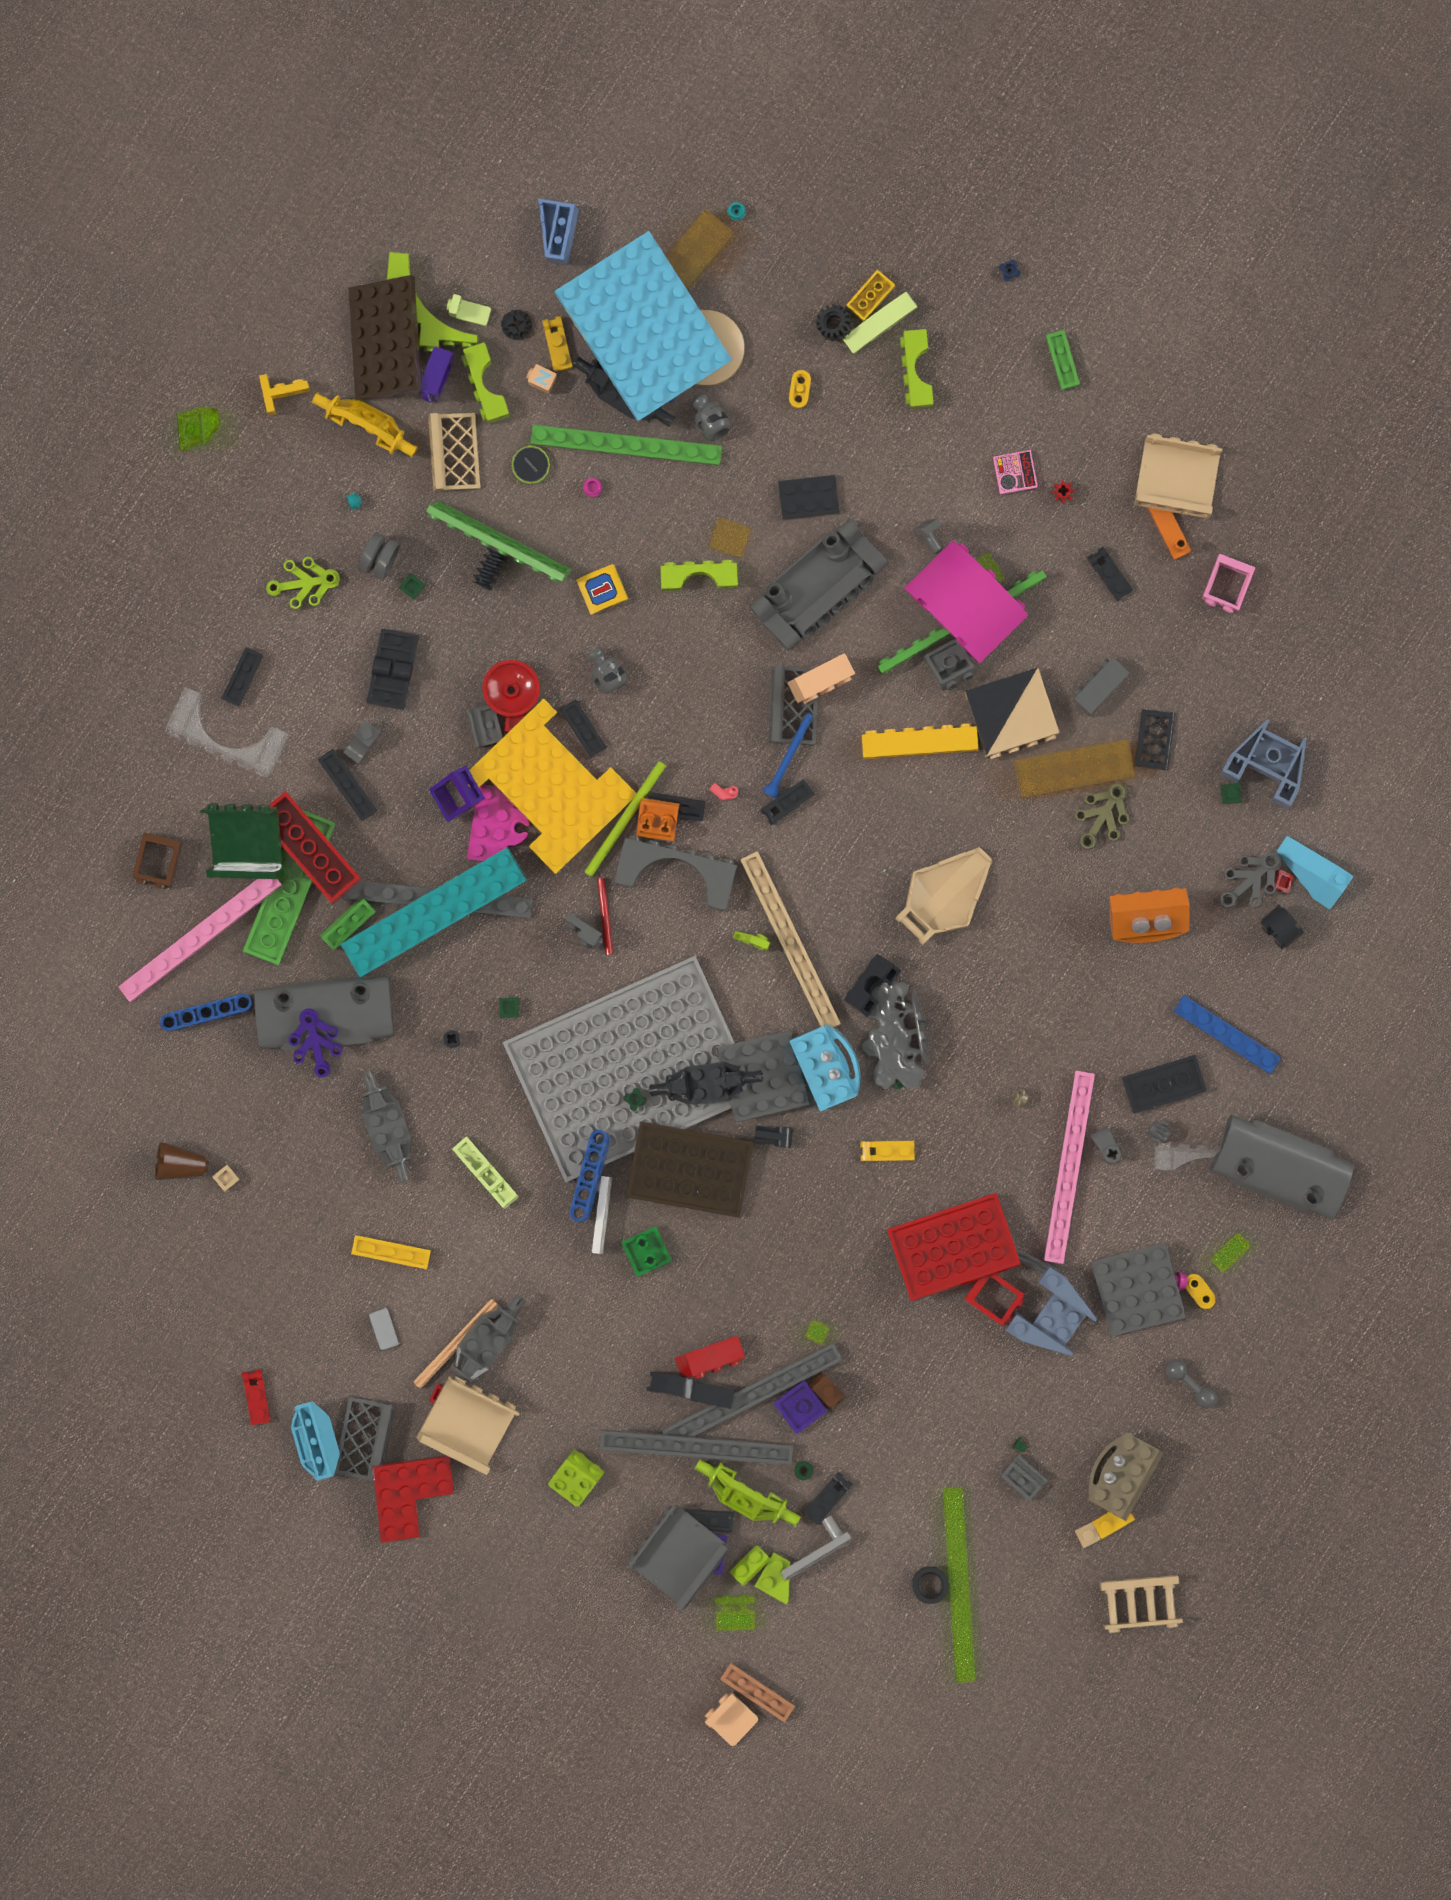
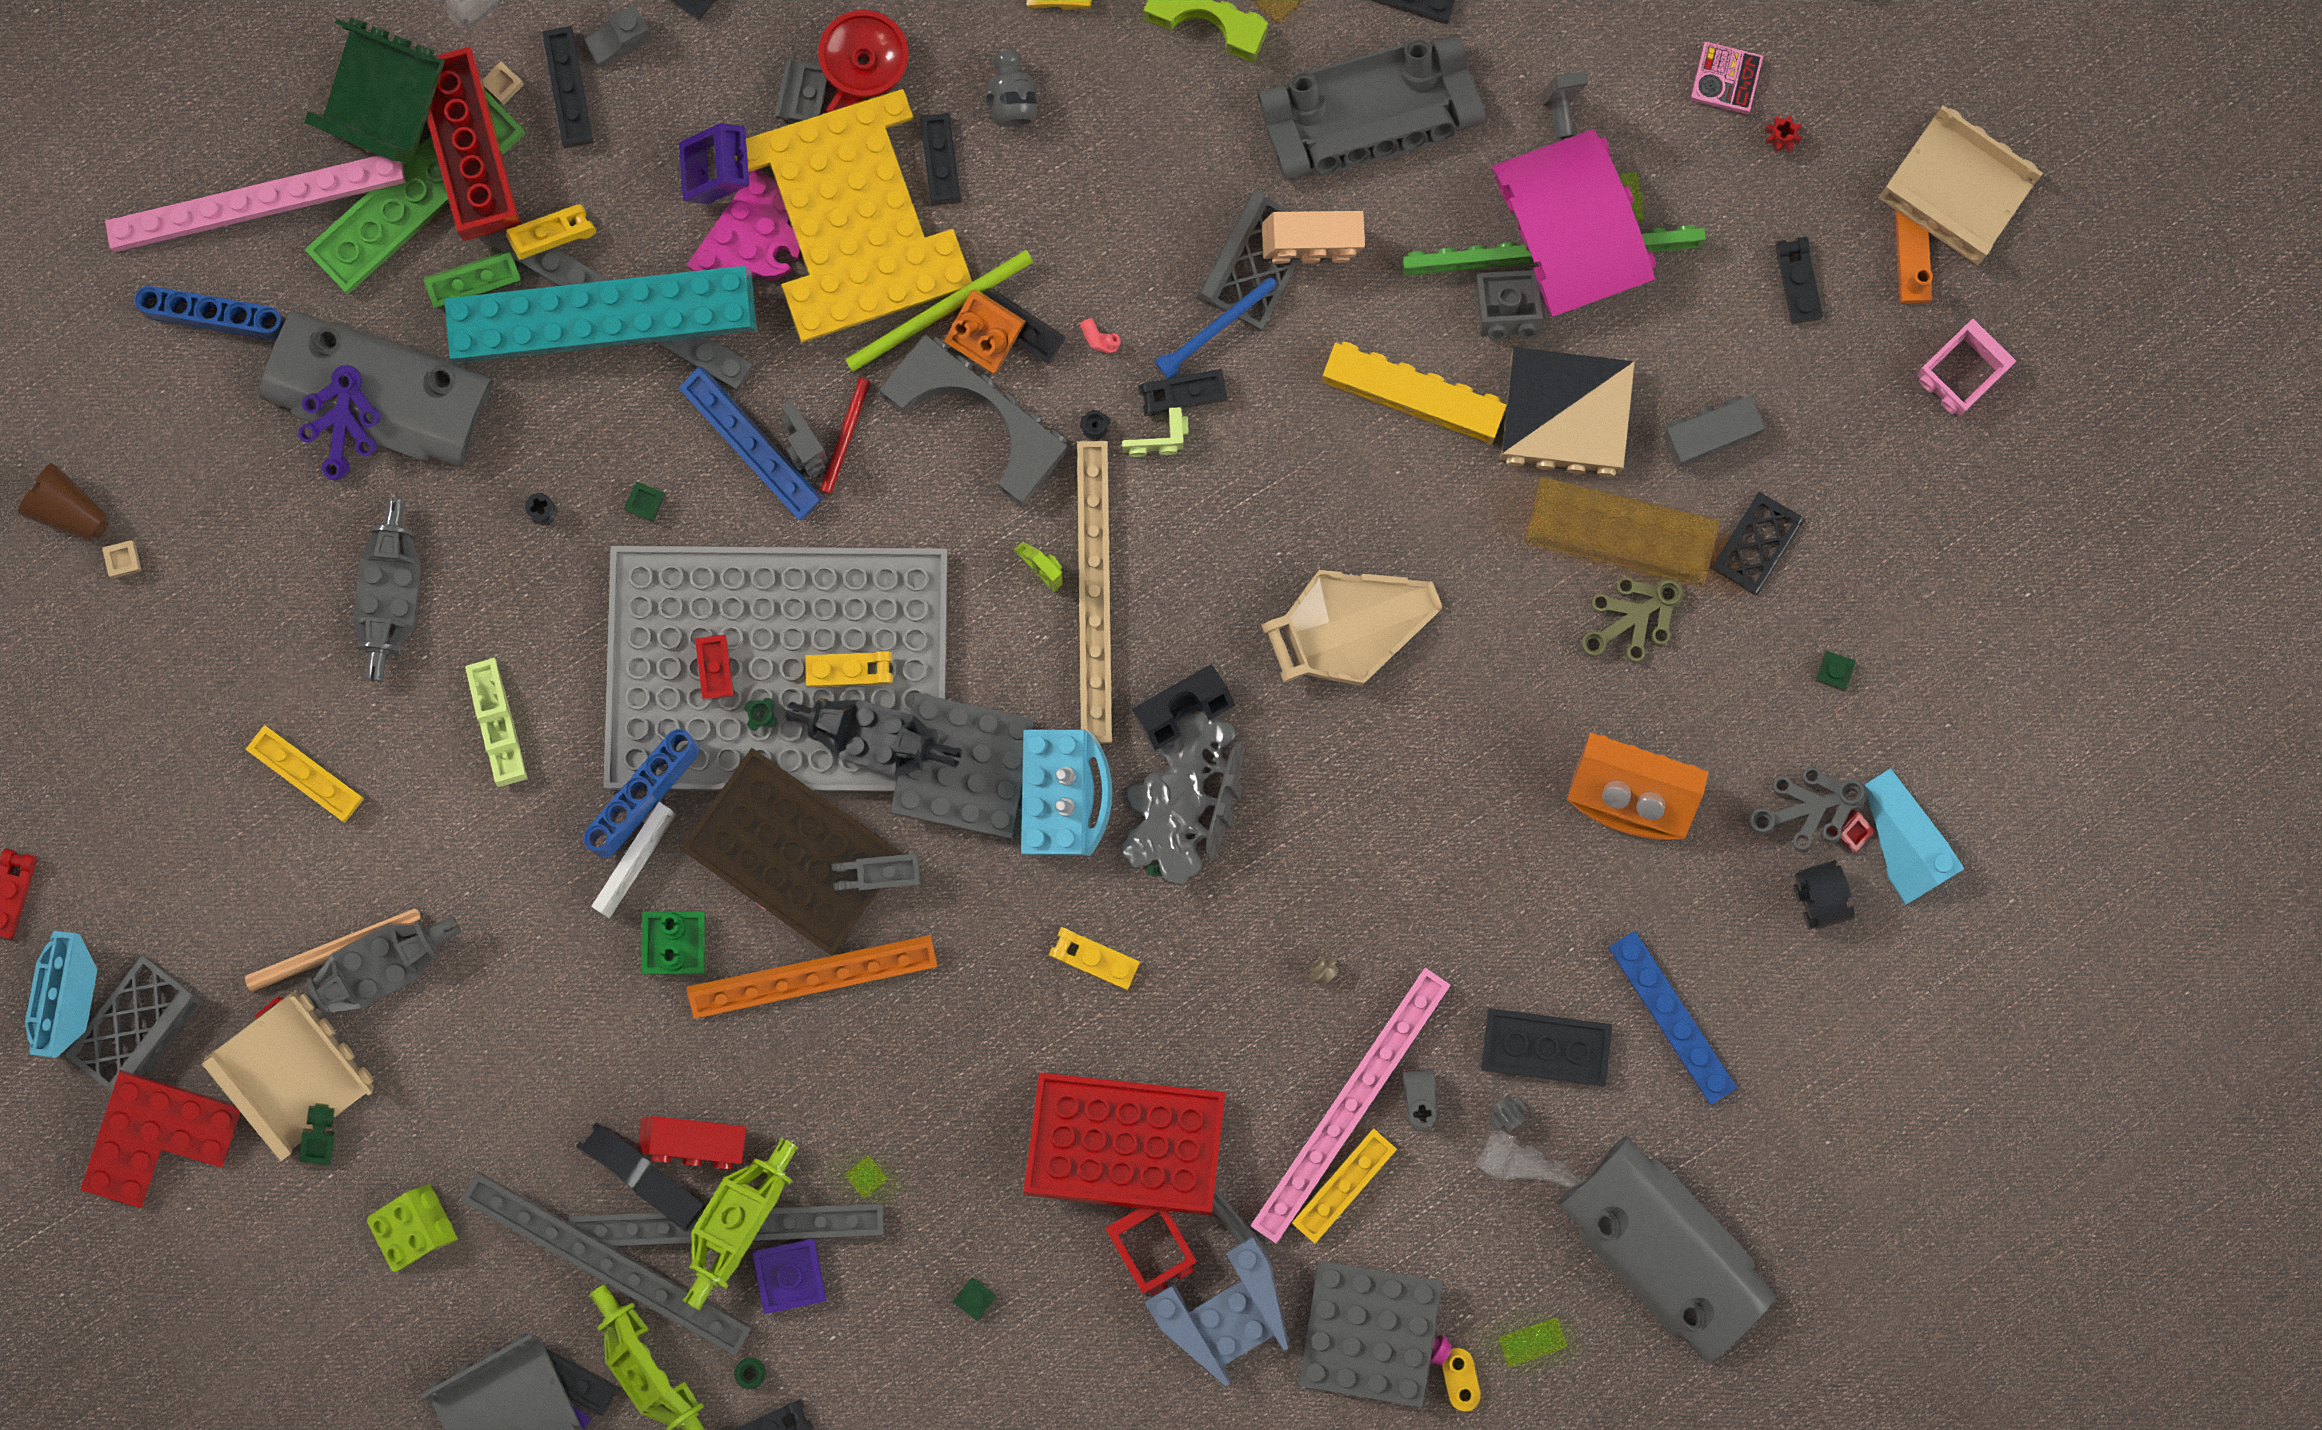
camera: 25 degrees right, 5 degrees down
reddish brown window [132,832,183,890] -> none
slope [368,1308,399,1351] -> none
black piece [754,1125,793,1148] -> none
reddish brown torso [808,1371,847,1411] -> none
sand blue wedge [1220,719,1307,810] -> none
none -> dark green plate [299,1103,335,1165]
none -> tan plate [482,61,524,105]
none -> yellow plate [506,204,596,260]
none -> blue plate [678,367,823,520]
none -> lime plate [683,1138,798,1311]
none -> orange plate [687,935,938,1019]
none -> red plate [695,634,734,701]
none -> yellow plate [805,651,893,688]
none -> dark grey hinge [832,853,921,890]
none -> dark green plate [953,1277,997,1321]
none -> black plate [1080,410,1110,439]
none -> yellowish green bracket [1122,407,1189,457]
none -> yellow plate [1291,1128,1397,1244]

